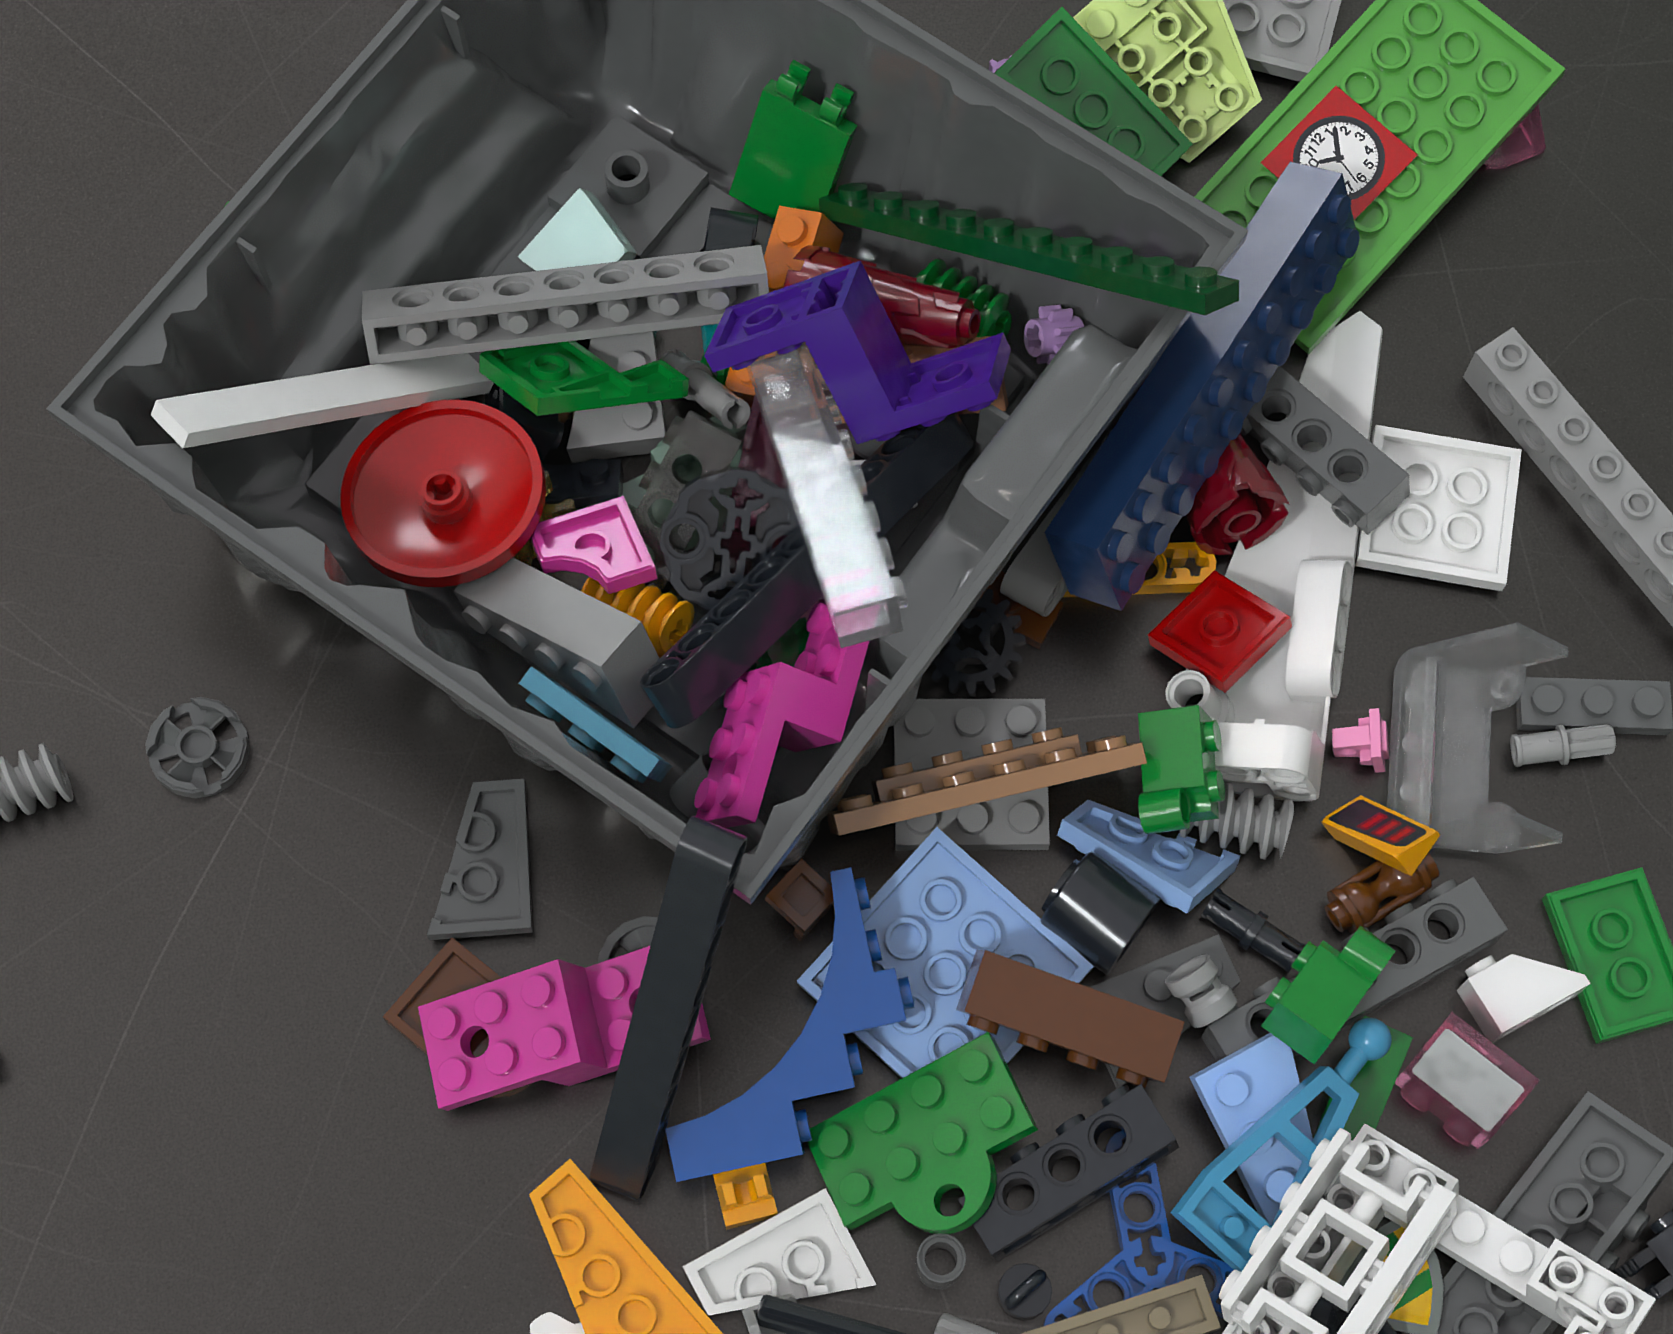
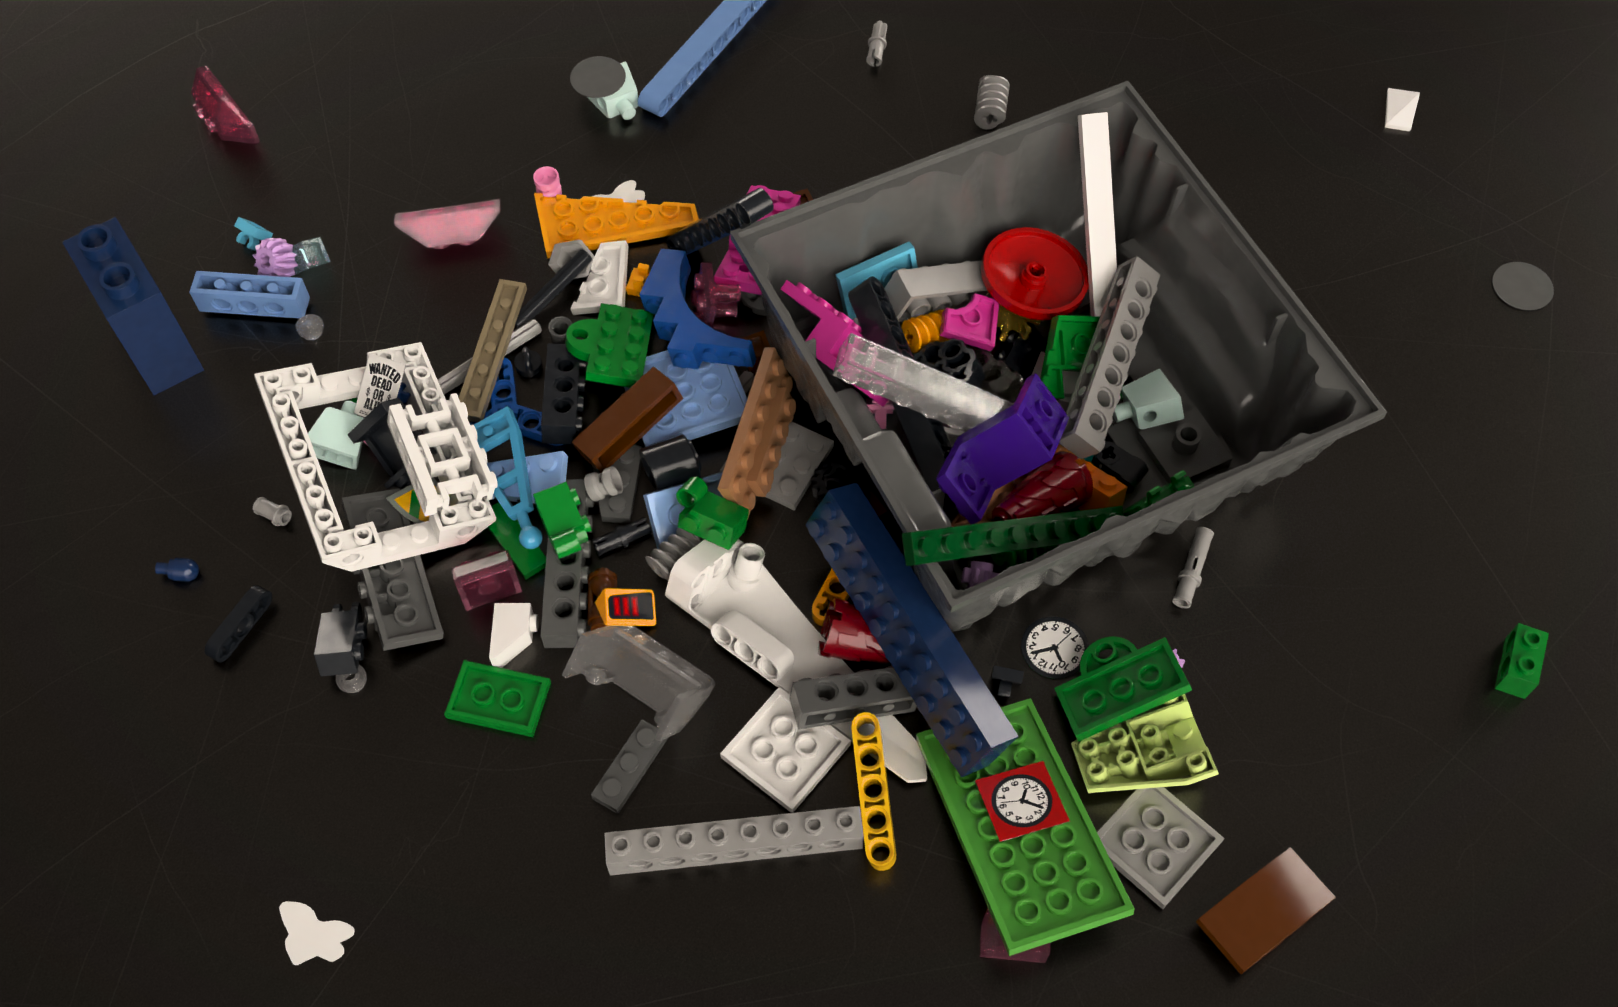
camera: 120 degrees right, 10 degrees down
red plate [1148,570,1292,693] -> none
bright pink brick [1332,708,1389,773] -> none
light grey axle [1510,724,1616,767] -> none
none -> clear pink plate [691,263,741,329]
none -> yellow beam [851,712,896,871]

